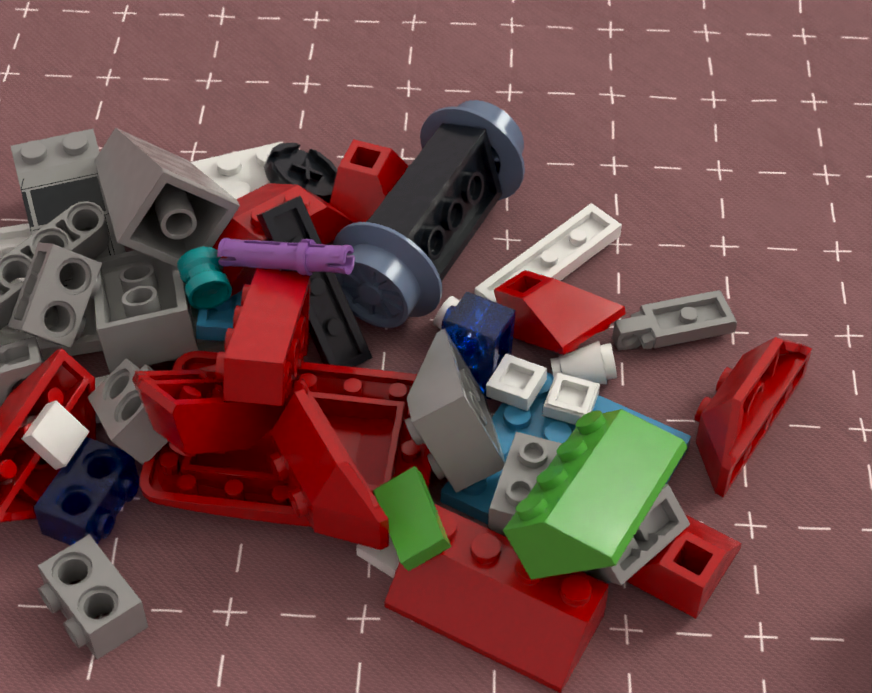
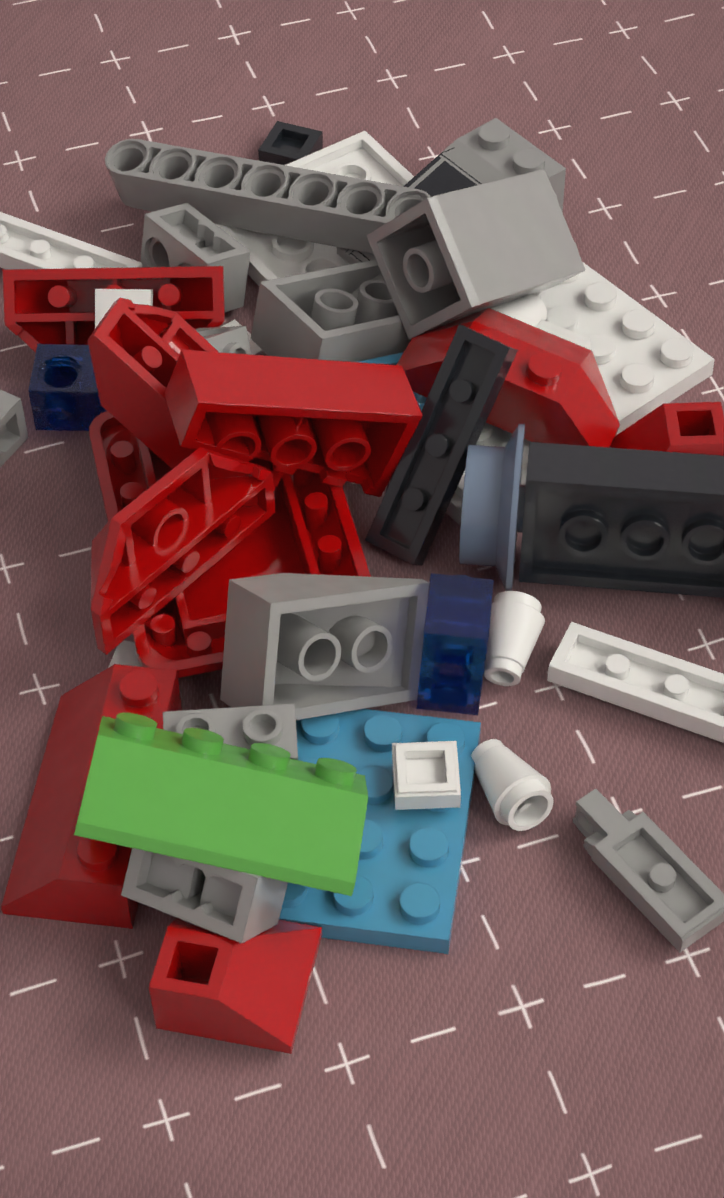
camera: 70 degrees right, 0 degrees up
light grey brick [7,242,102,348] -> none
teal wheel [177,246,232,310] -> none
medium lavender pin [217,238,355,276] -> none
black tile [264,143,338,204] -> none
bright green tile [373,466,451,571] -> none
white tile [486,354,547,411] -> none
red slope [493,270,626,355] -> none
red wedge [694,337,812,497] -> none

